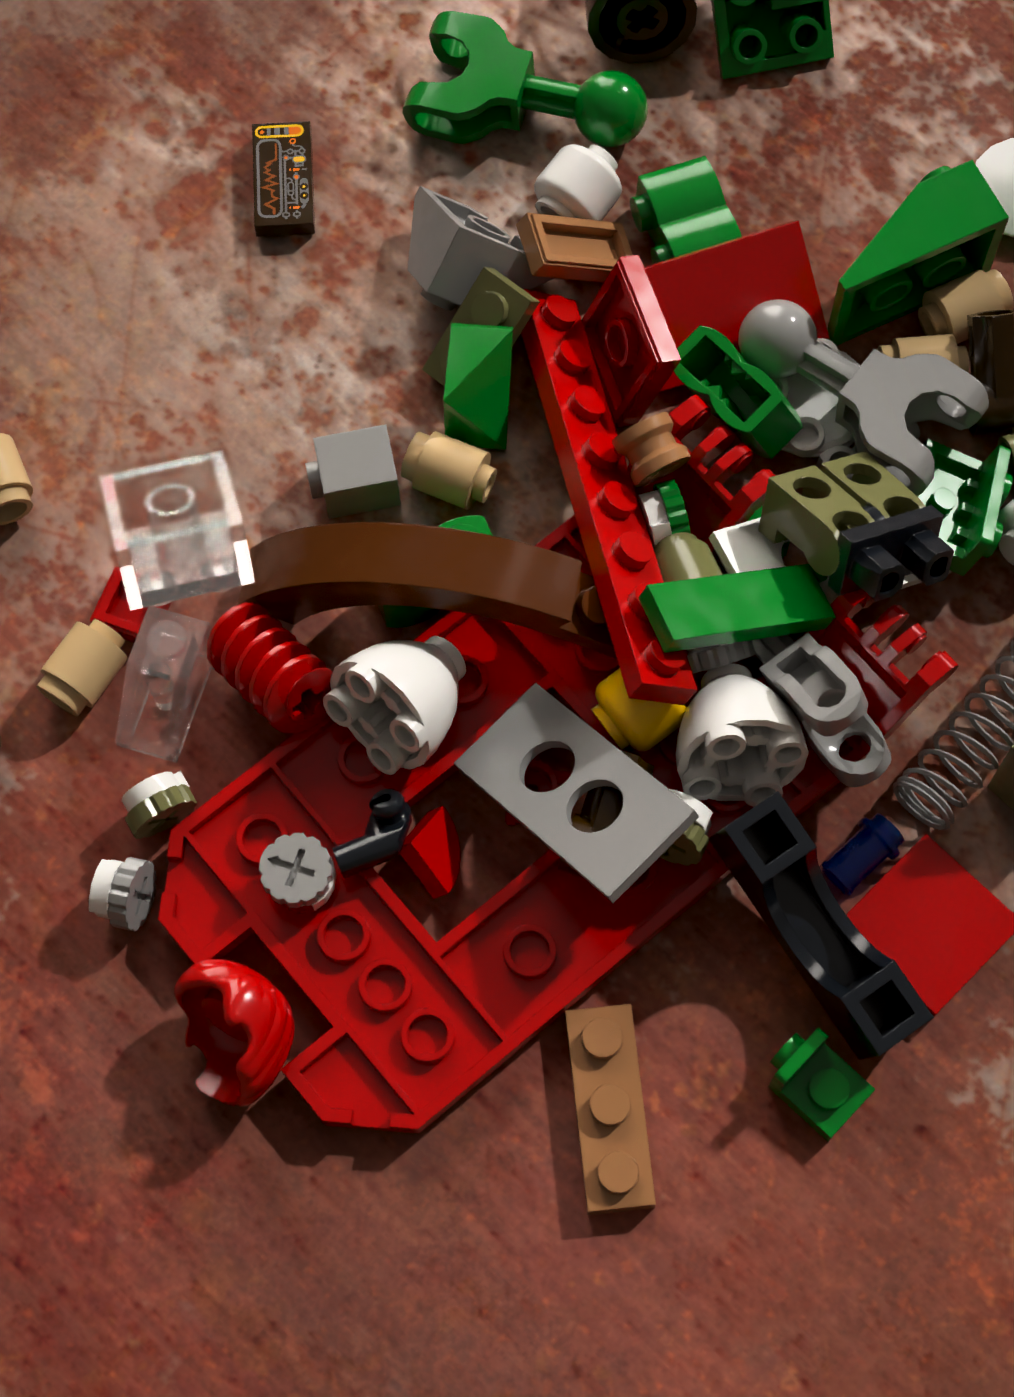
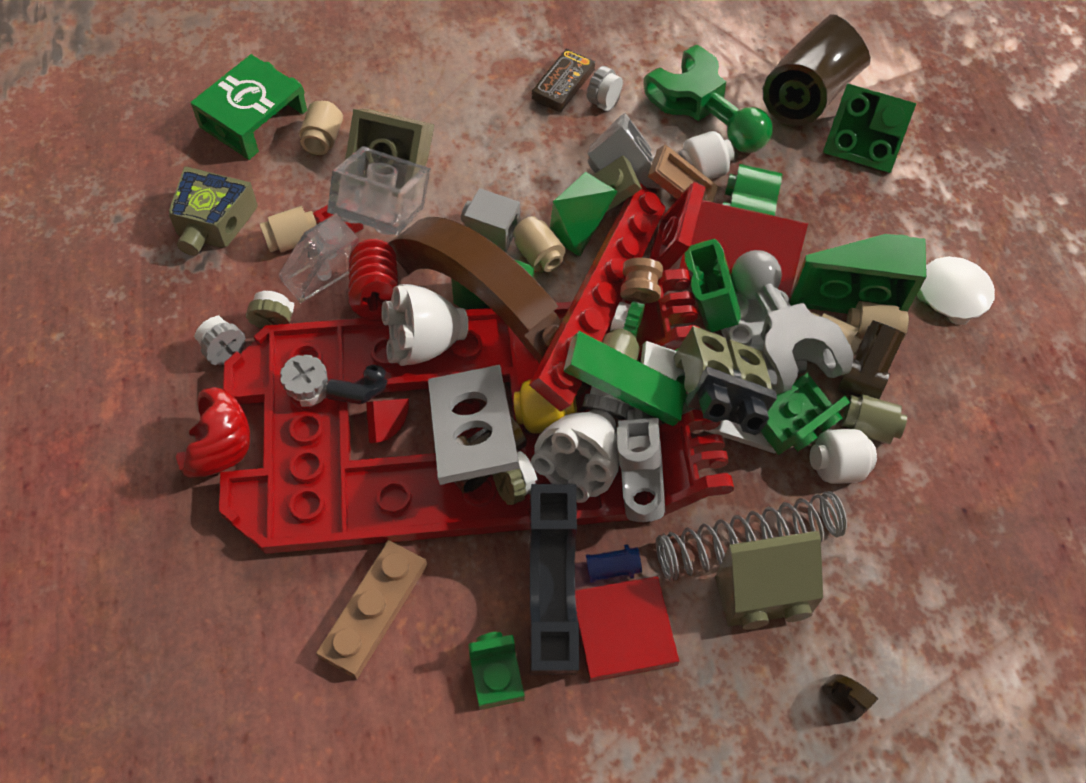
camera: 30 degrees right, 10 degrees down
none -> olive slope [342,109,435,198]
none -> white piece [586,66,623,111]

